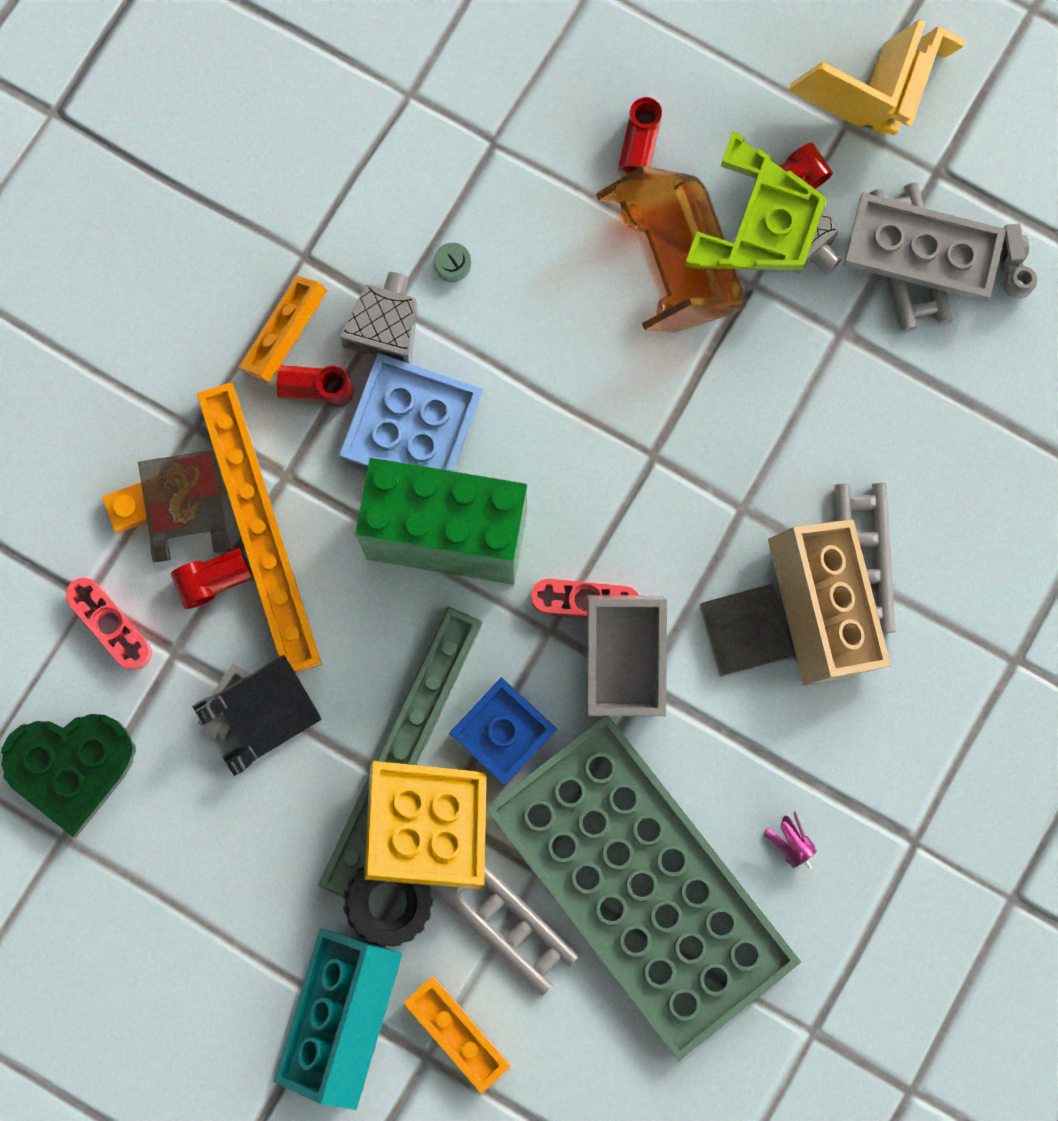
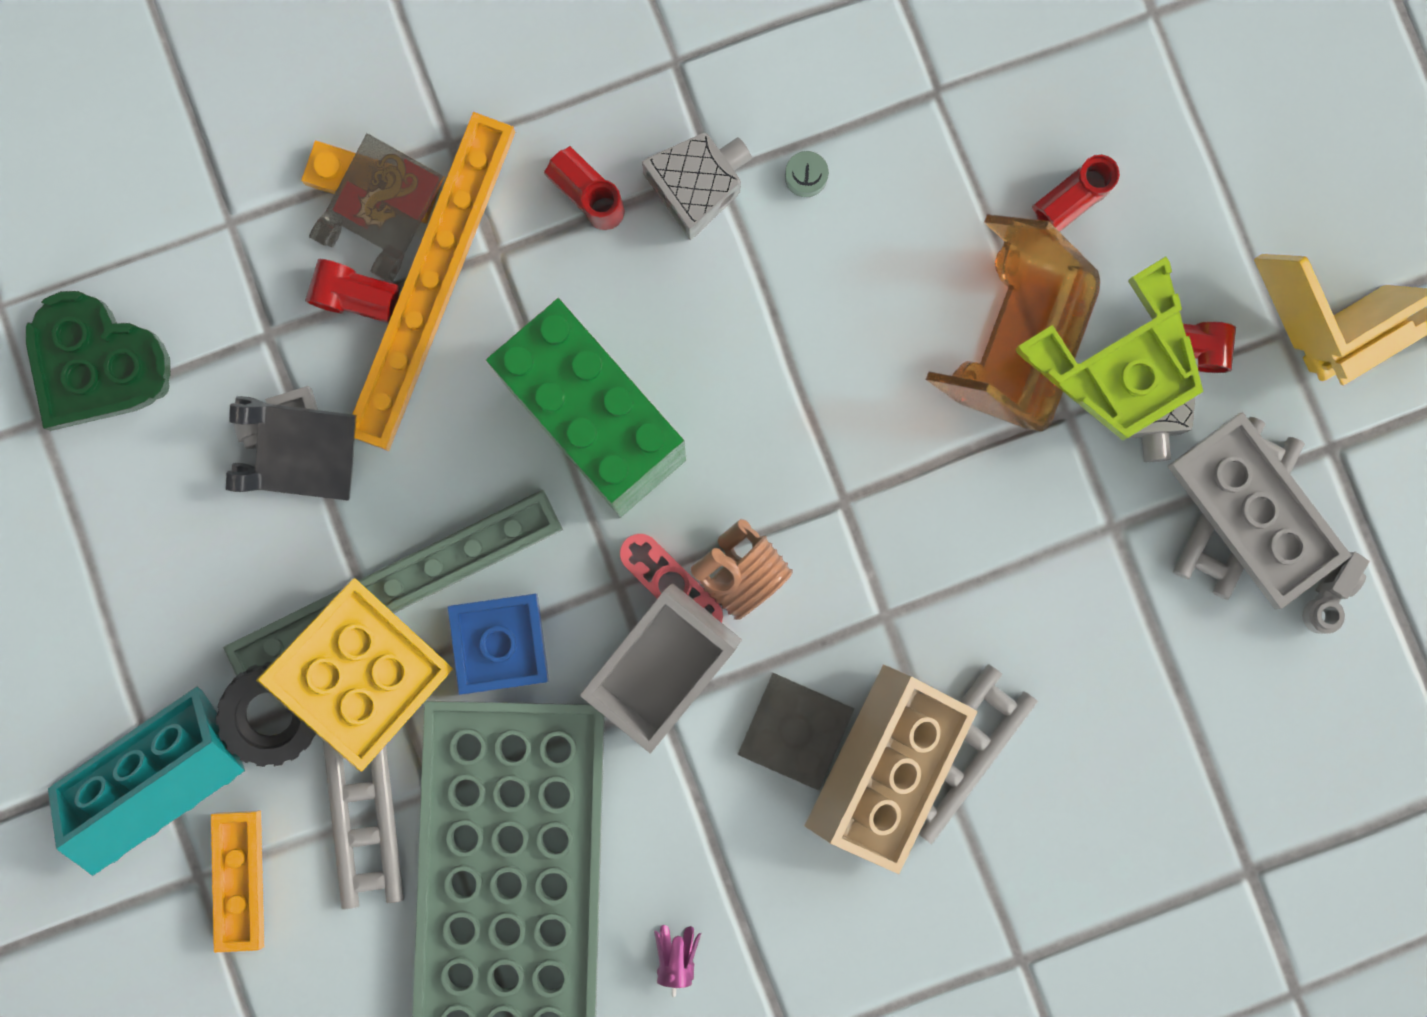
camera: 35 degrees right, 5 degrees up
coral beam [66,578,152,670] -> none
light orange plate [239,275,328,383] -> none
light blue plate [339,353,483,471] -> none
none -> nougat piece [691,519,793,620]

